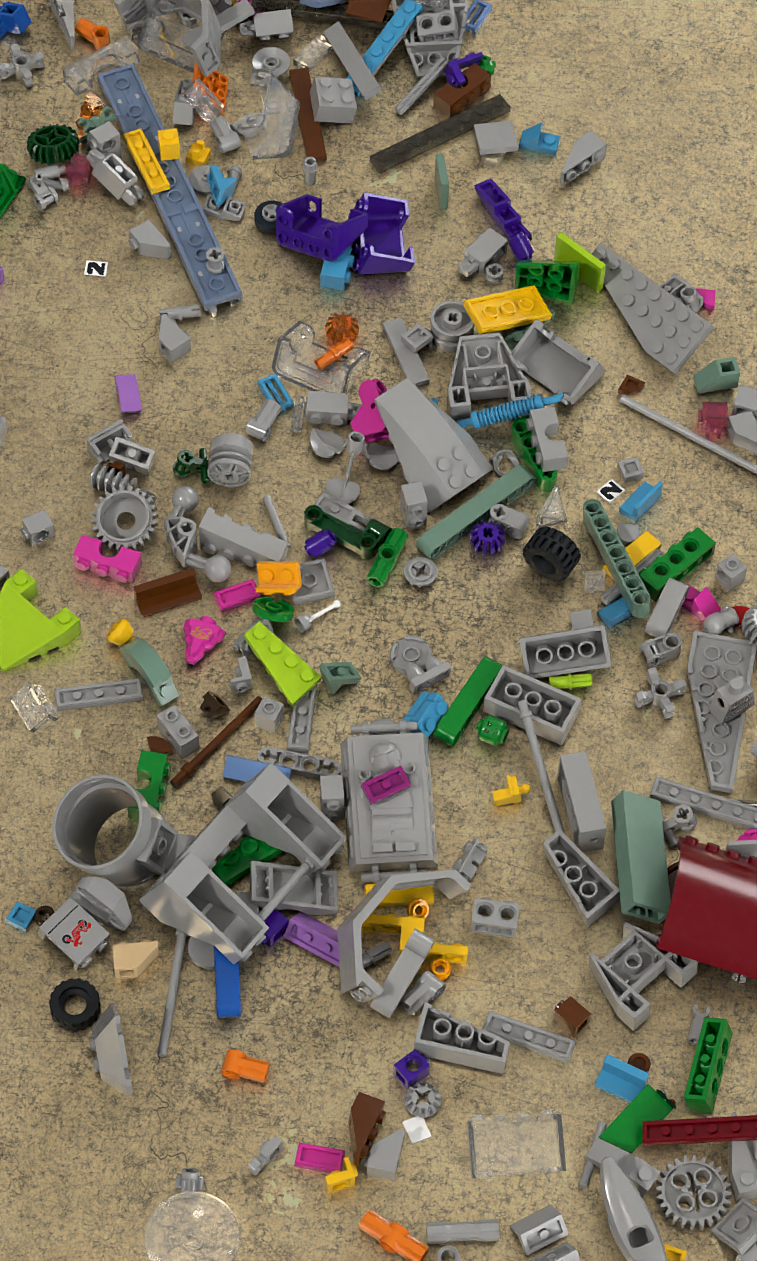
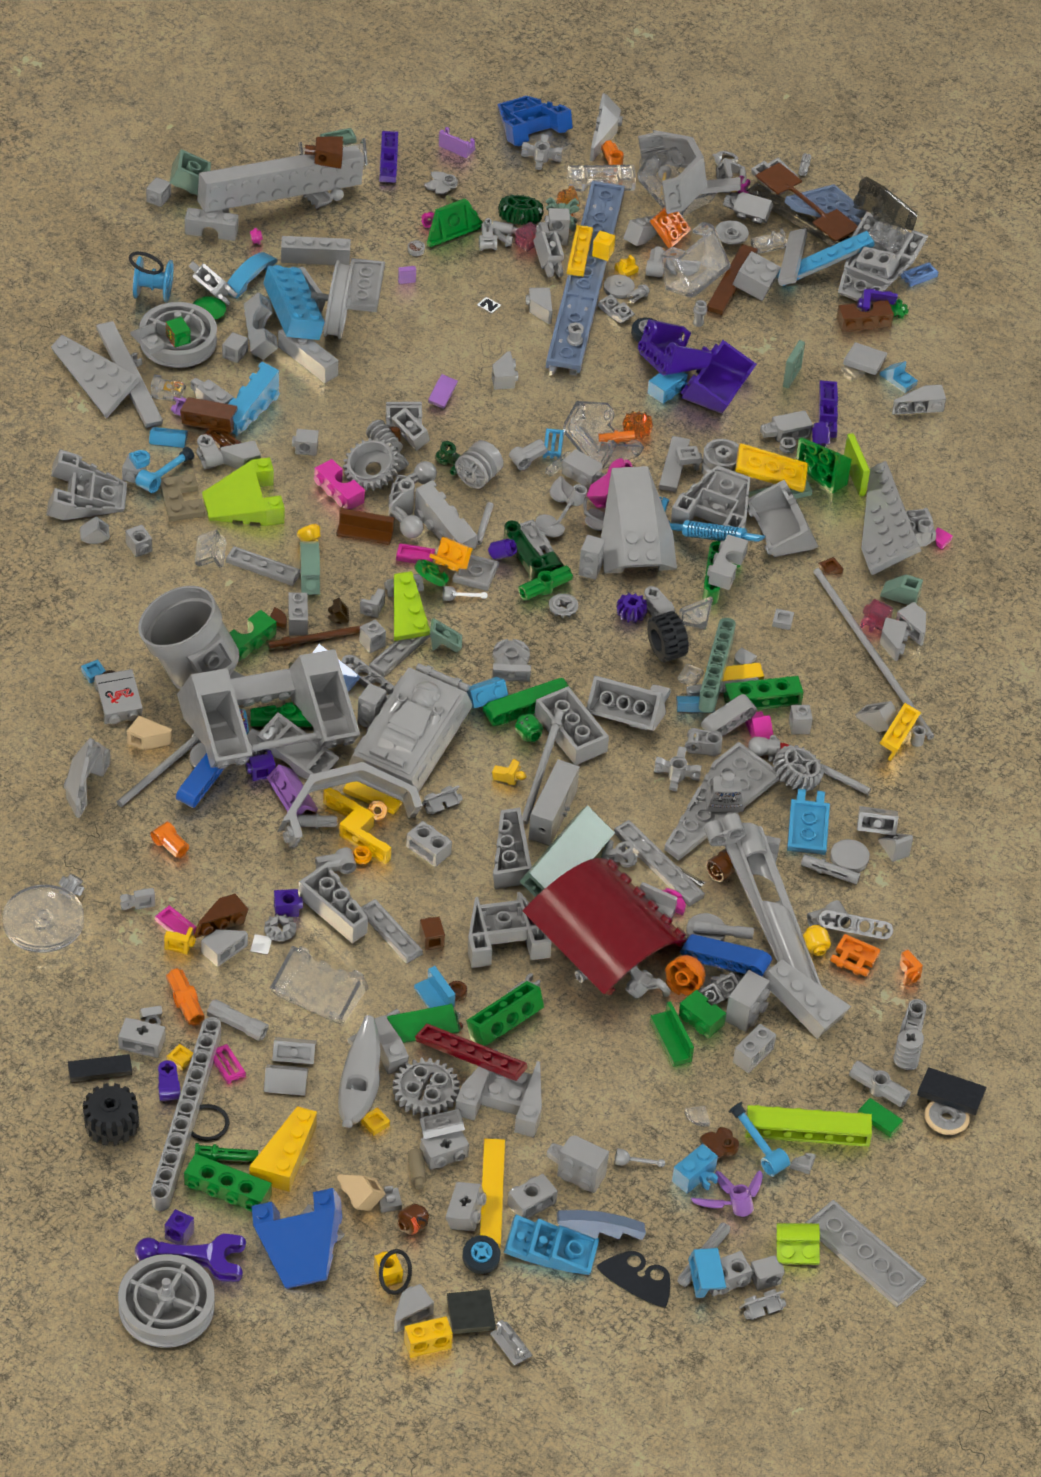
camera: 30 degrees right, 10 degrees down
black tyre [49,978,101,1032] -> none
light grey connector [67,876,132,930] -> none
light grey pin [159,304,201,321] -> none
clear bracket [182,78,224,123] -> none
dark pink rock [183,616,226,665] -> none
dark azure slope [207,165,237,206] -> none
magenta plate [361,766,411,805] -> none
clear smoke plate [370,94,511,174] -> none
light grey beam [370,928,435,1019] -> none
light grey axle [394,57,449,115] -> none
sand green beam [415,464,536,560] -> none
light grey piece [489,449,521,477] -> none
lime axle [549,673,592,690] -> none
sticker [596,479,625,503] -> none
dark azure panel [619,481,663,523] -> none

